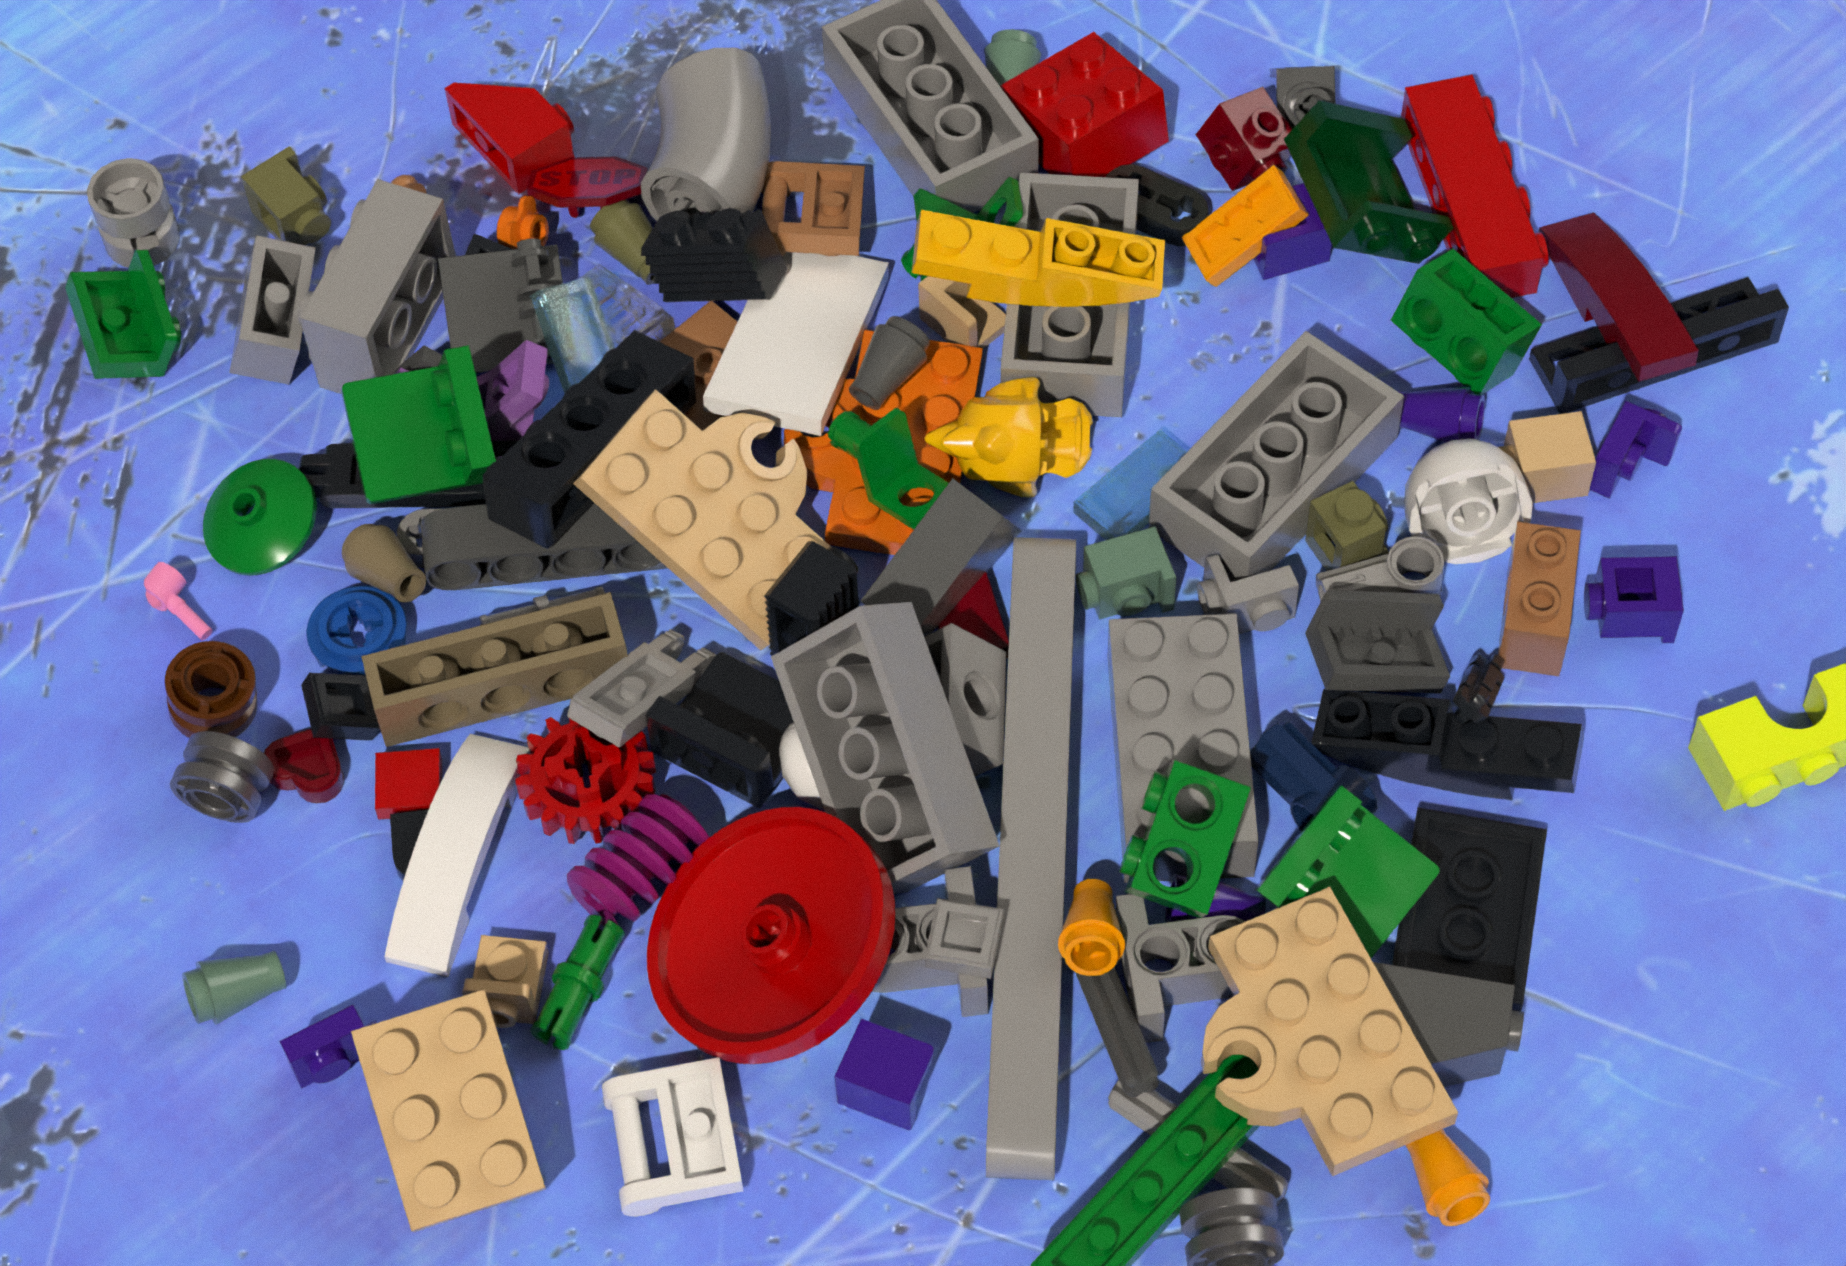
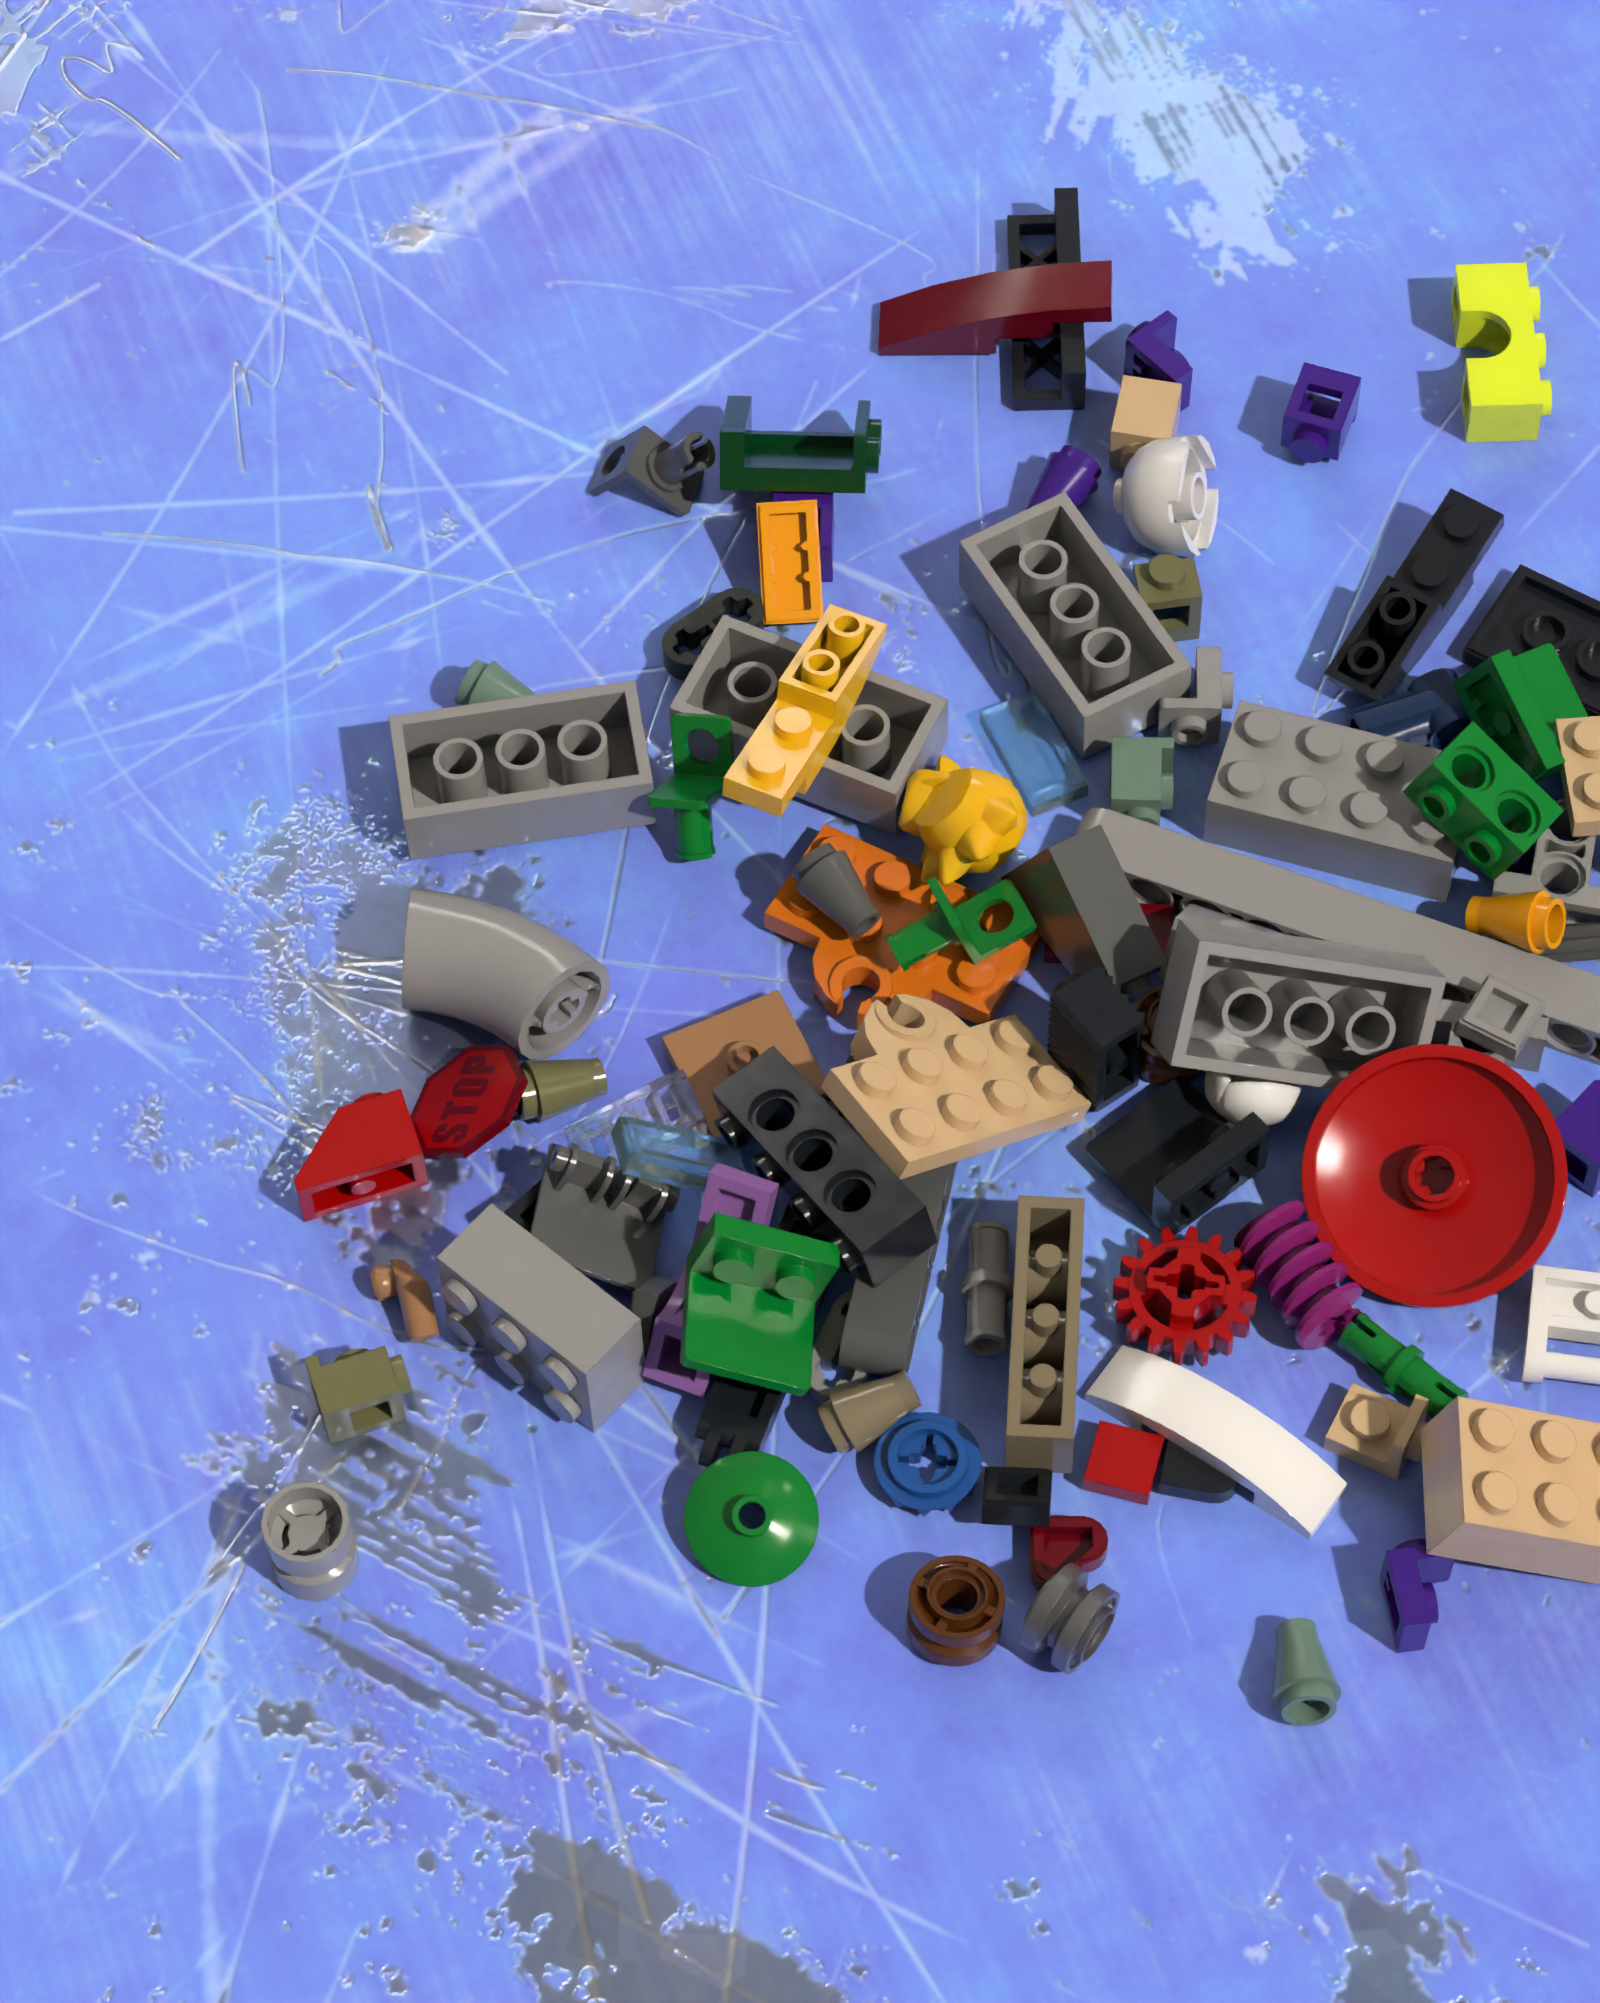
camera: 70 degrees left, 0 degrees up
green bracket [65,250,181,379] -> none
bright pink hand [144,562,213,641] -> none
light grey brick [229,235,316,385] -> none
orange plate [497,196,549,250] -> none
light grey hinge [567,629,716,748] -> none
black brick [641,208,787,303] -> none
white tile [703,252,889,436] -> none
medium nougat plate [761,161,865,257] -> none
tan panel [918,276,1006,349] -> none
red brick [1000,32,1169,177] -> none
dark red brick [1195,87,1292,191] -> none
dark grey bracket [1305,590,1450,693] -> none
light grey piece [1316,536,1444,602] -> none
green brick [1390,249,1542,395] -> none
red brick [1401,74,1549,298] -> none
black axle [1453,653,1505,725] -> none
medium nougat brick [1498,522,1581,676] -> none

